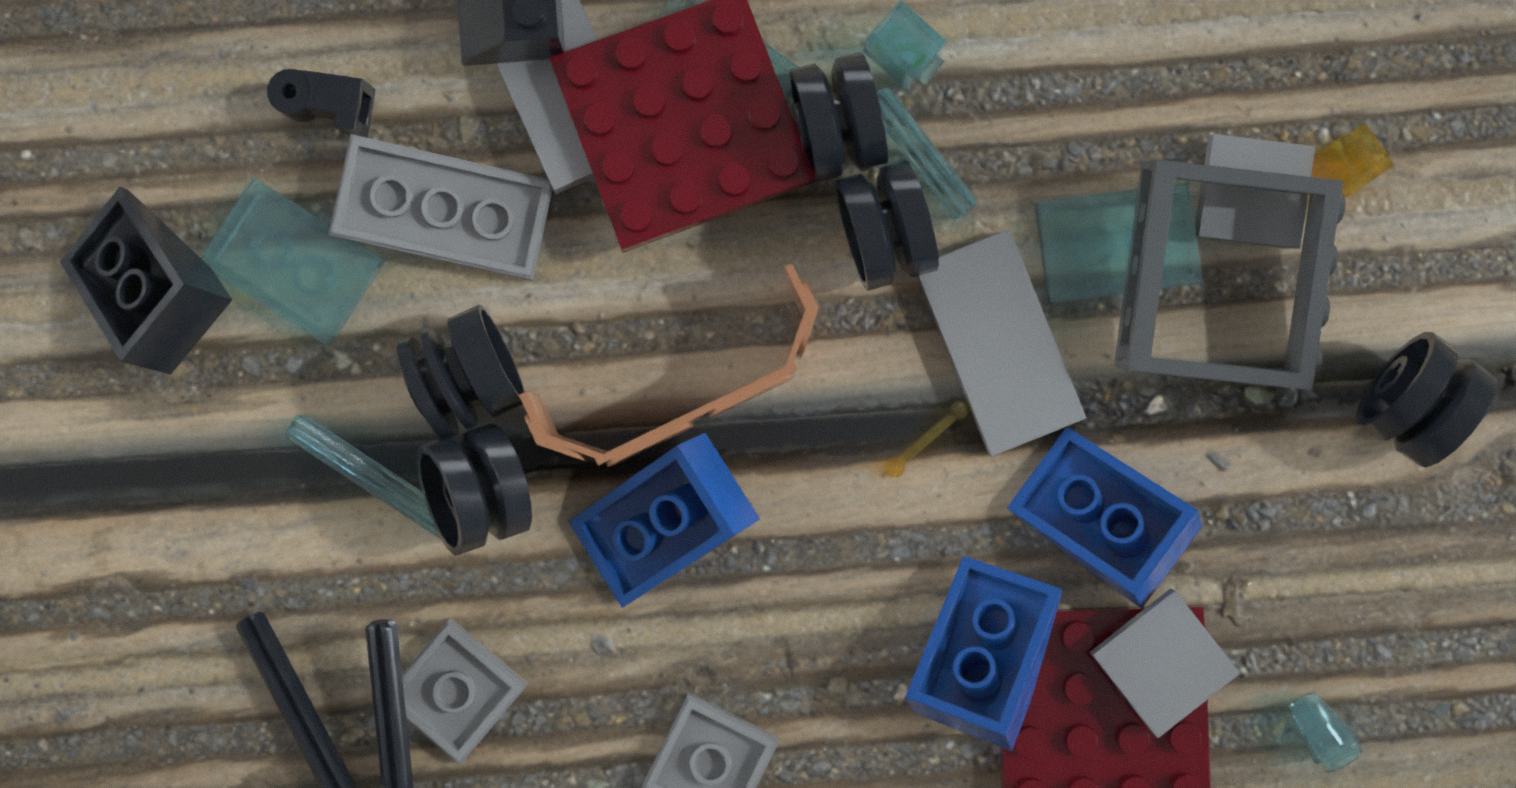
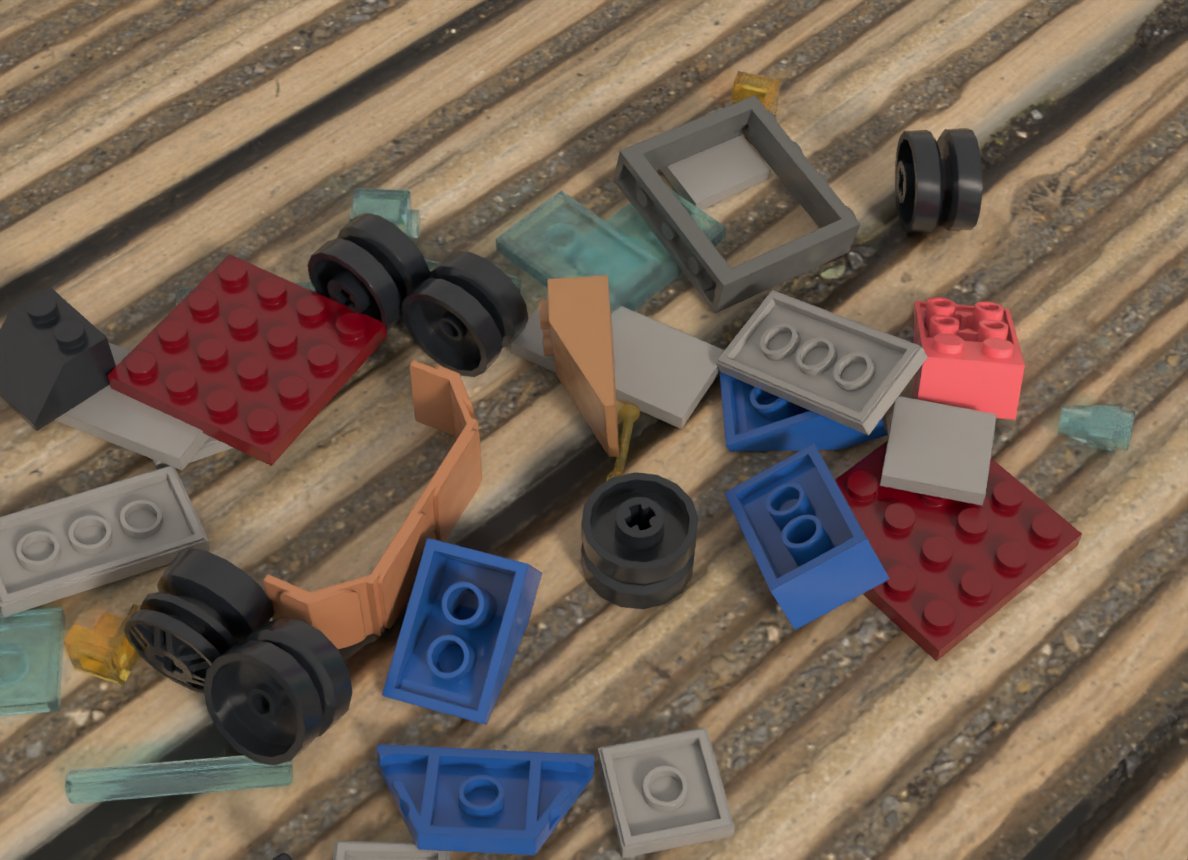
camera: 40 degrees left, 35 degrees down
none -> clear yellow panel [63,604,140,686]
none -> blue wing [377,744,594,855]
none -> clear light blue tile [496,190,663,314]
none -> medium nougat slope [539,275,619,457]
none -> black wheel [581,472,698,609]
none -> light grey tile [715,290,928,435]
none -> coral slope [913,297,1025,420]

